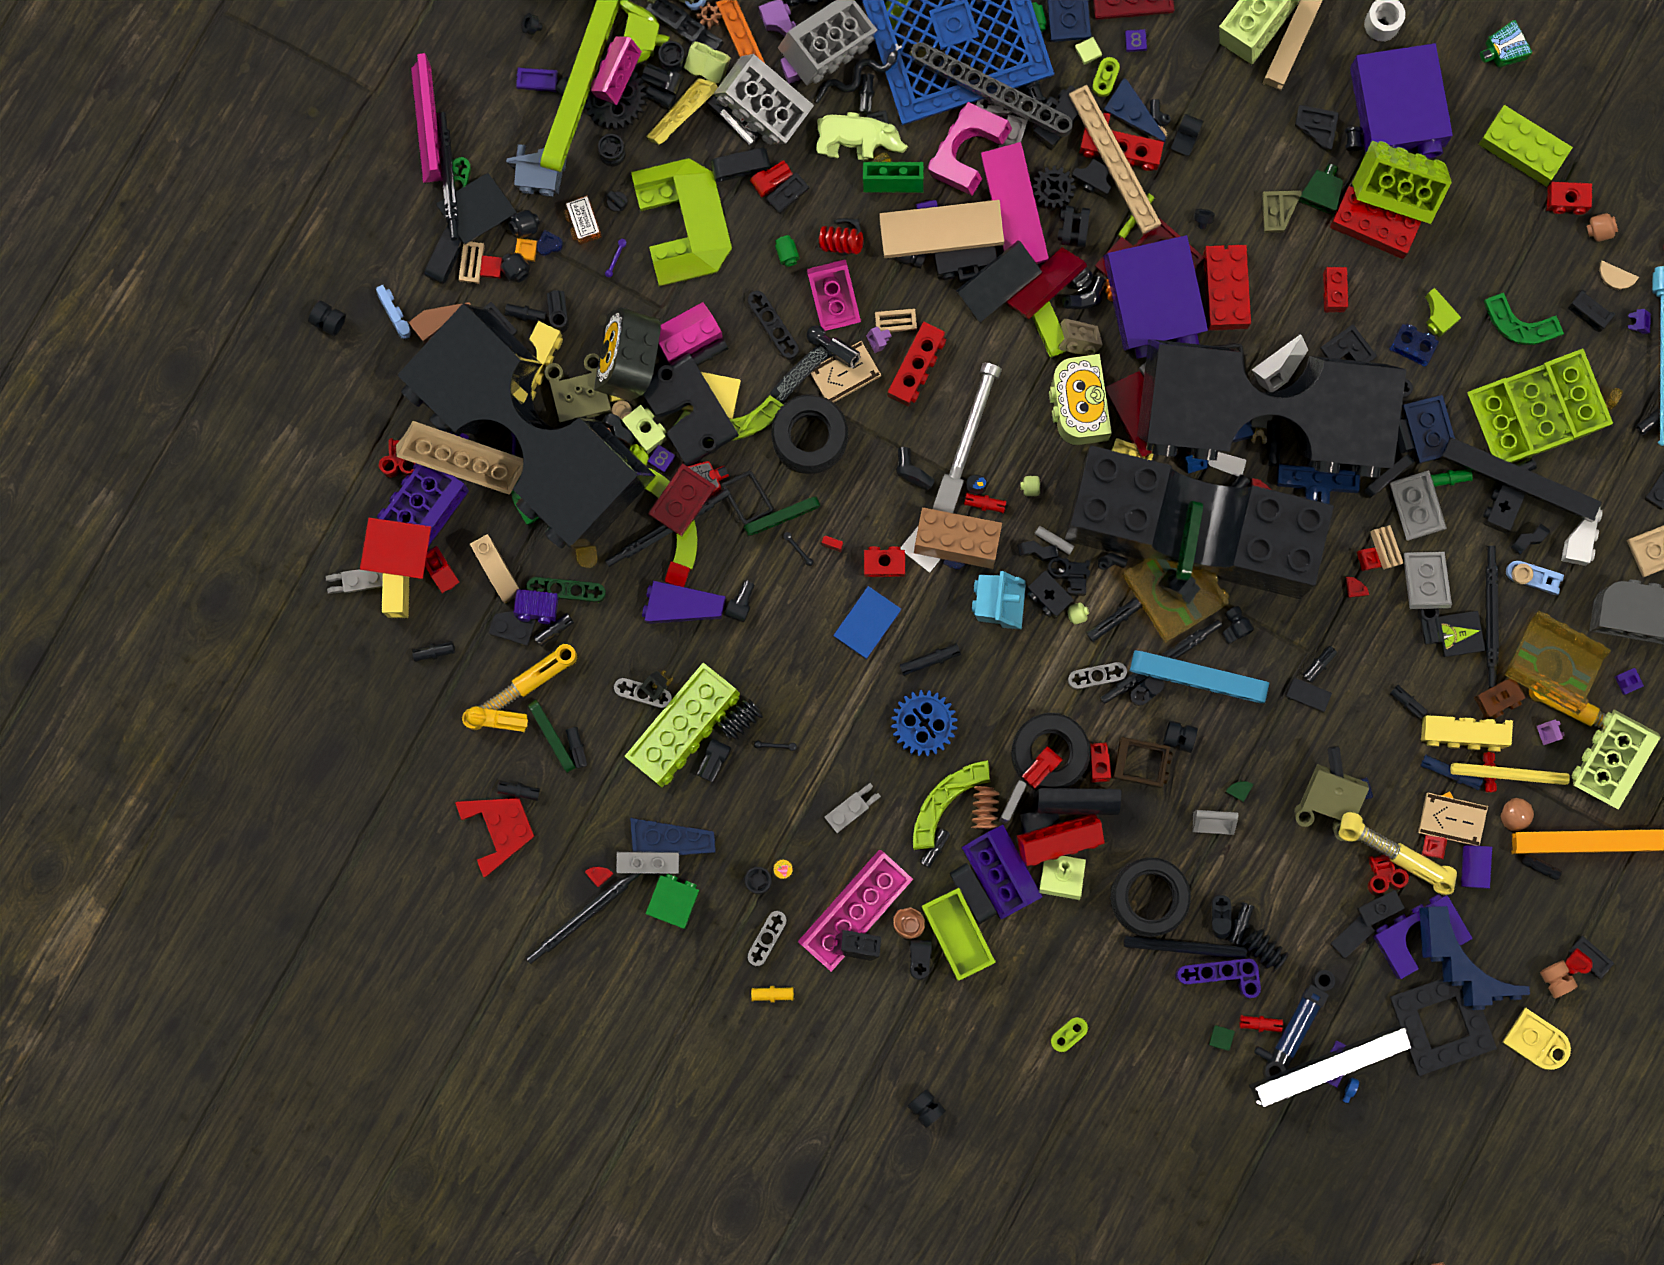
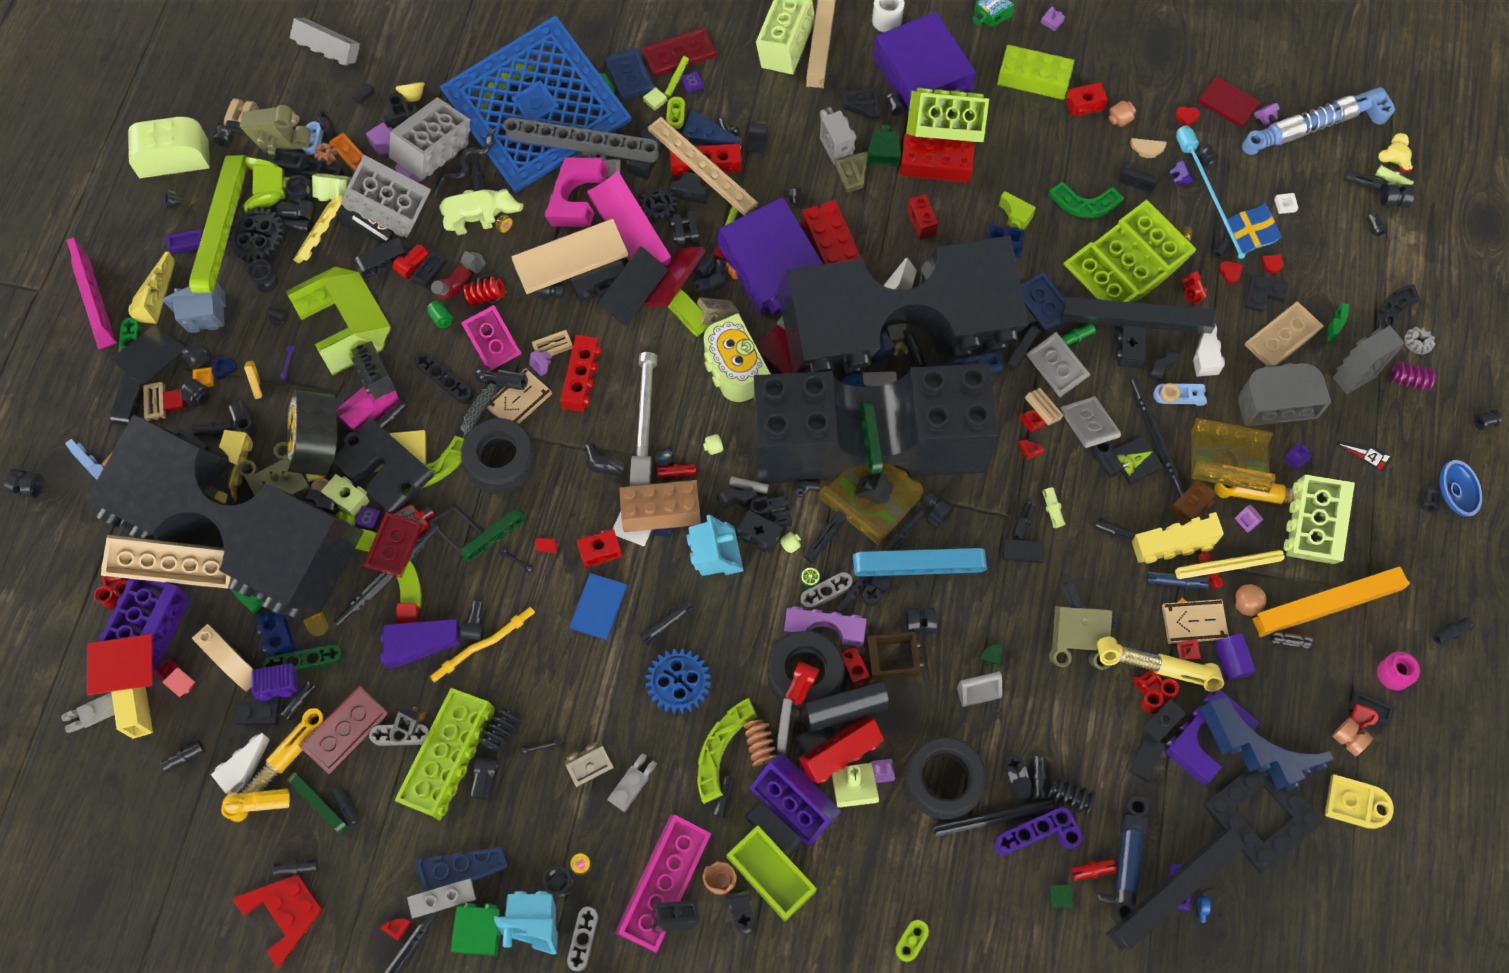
camera: 20 degrees left, 15 degrees down
black axle [438,112,459,241] -> none
brick [564,196,602,245] -> none
dark pink slope [590,37,642,105] -> none
green brick [863,162,924,192] -> none
none -> light yellow wedge [129,252,175,324]
none -> white slope [211,733,270,794]
none -> yellow tile [244,361,262,399]
none -> clear blue brick [256,612,296,656]
none -> tile [299,685,389,774]
none -> black brick [351,341,396,400]
none -> yellow bar [430,607,535,683]
none -> piece [431,250,486,300]
none -> medium azure piece [494,891,558,954]
none -> bracket [564,742,613,787]
none -> lime piece [664,56,689,98]
none -> medium lavender arch [784,607,866,647]
none -> green tile [801,567,820,588]
none -> light grey brick [820,107,856,165]
none -> medium lavender tile [871,759,895,783]
none -> medium lavender tile [1041,7,1065,31]
none -> yellowish green pin [1042,488,1065,528]
none -> red plate [1181,271,1207,304]
none -> red tile [1219,261,1243,284]
none -> dark pink piece [1377,652,1420,691]

